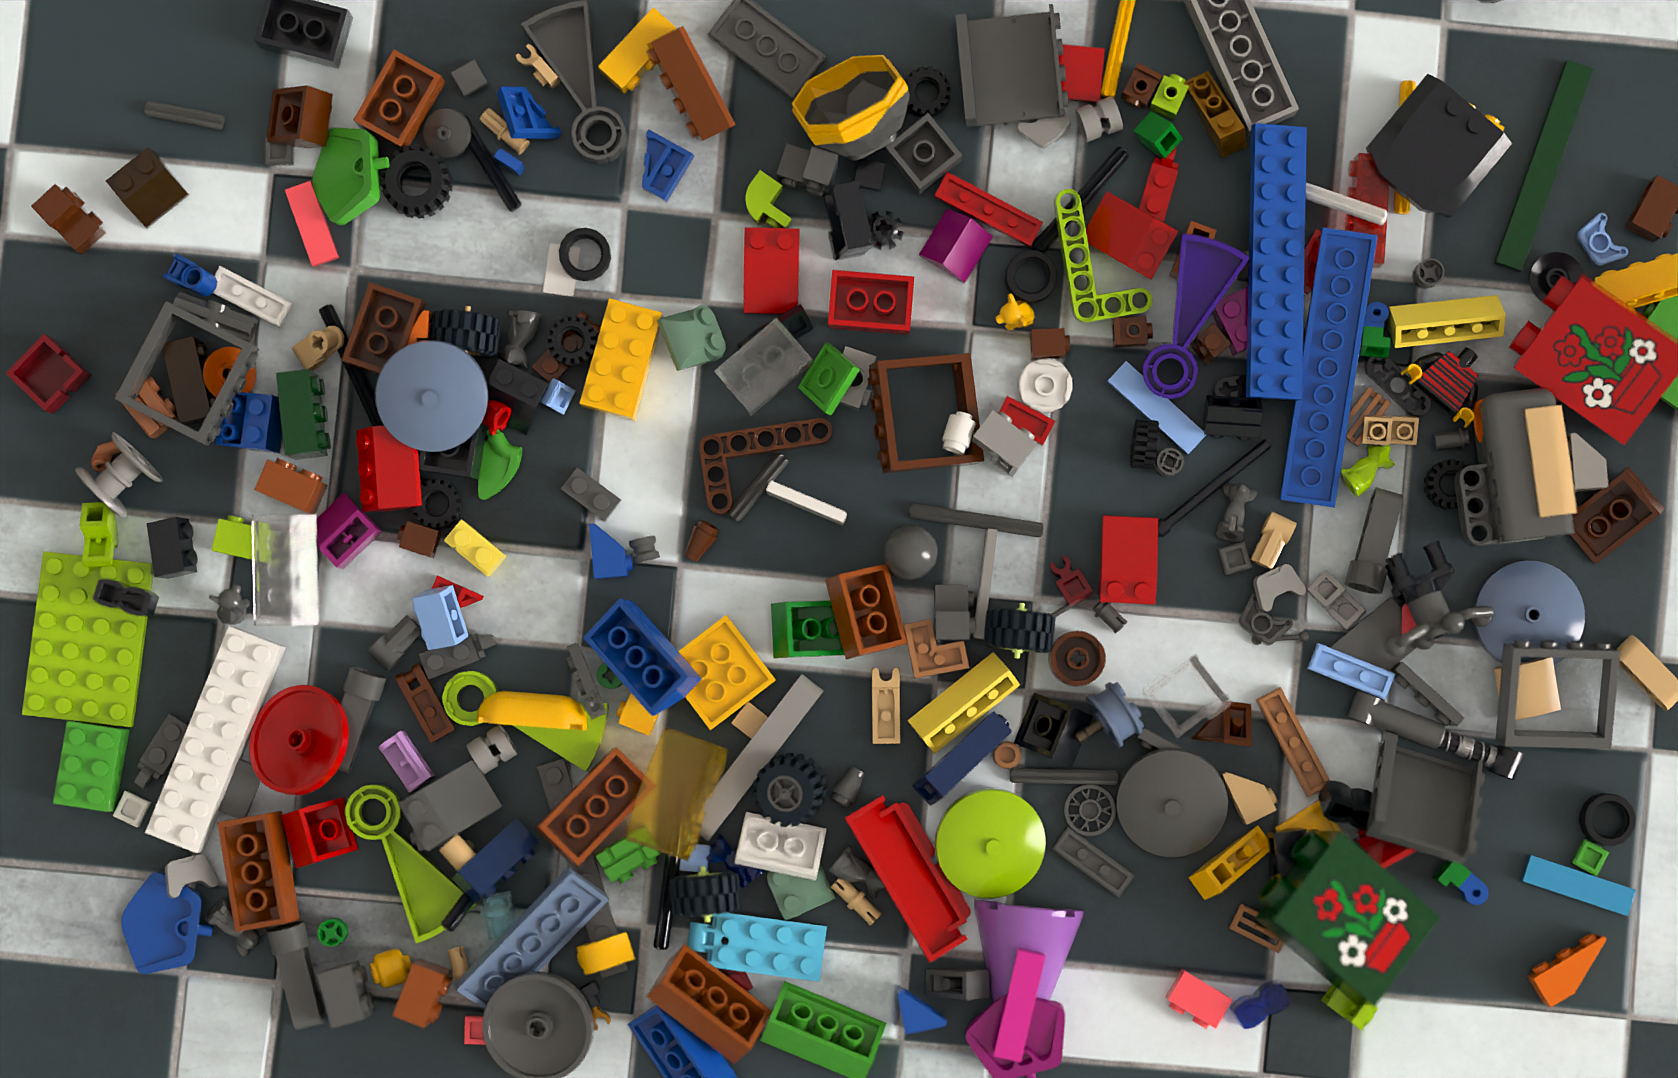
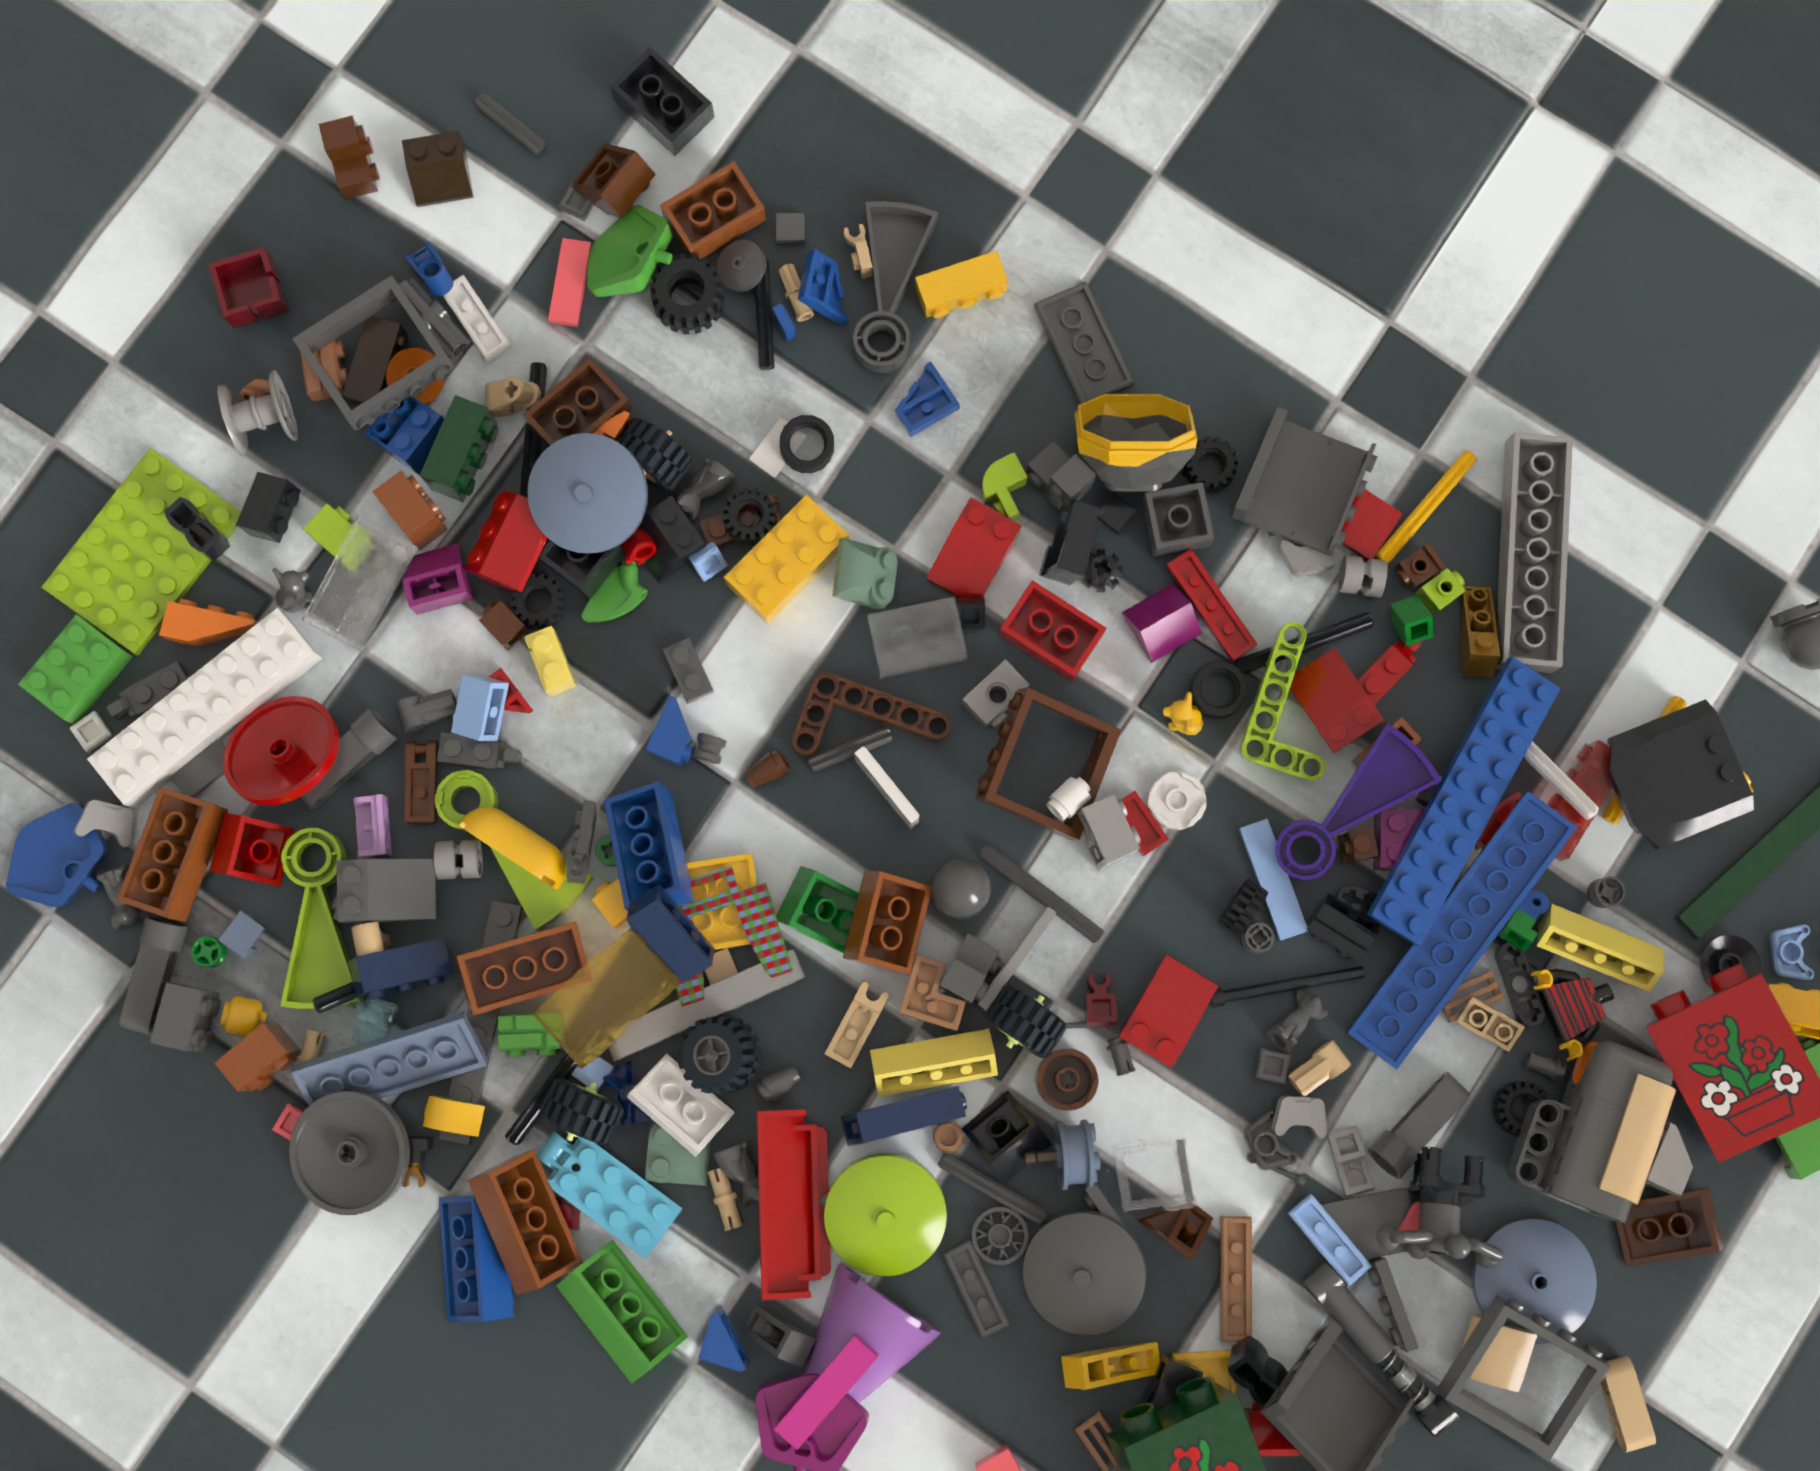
camera: 25 degrees right, 5 degrees down
lime brick [79,502,118,567] -> none
dark orange slope [646,26,736,141] -> none
bright green tile [798,342,860,415] -> none
reddish brown brick [1030,328,1070,360] -> none
reddish brown brick [1112,316,1153,348] -> none
tan slope [1220,772,1277,825] -> none
lime animal [1340,444,1395,498] -> none
none -> orange slope [159,599,258,647]
none -> sand blue panel [218,910,265,959]
none -> dark blue brick [627,884,715,983]
none -> piece [672,866,793,1007]

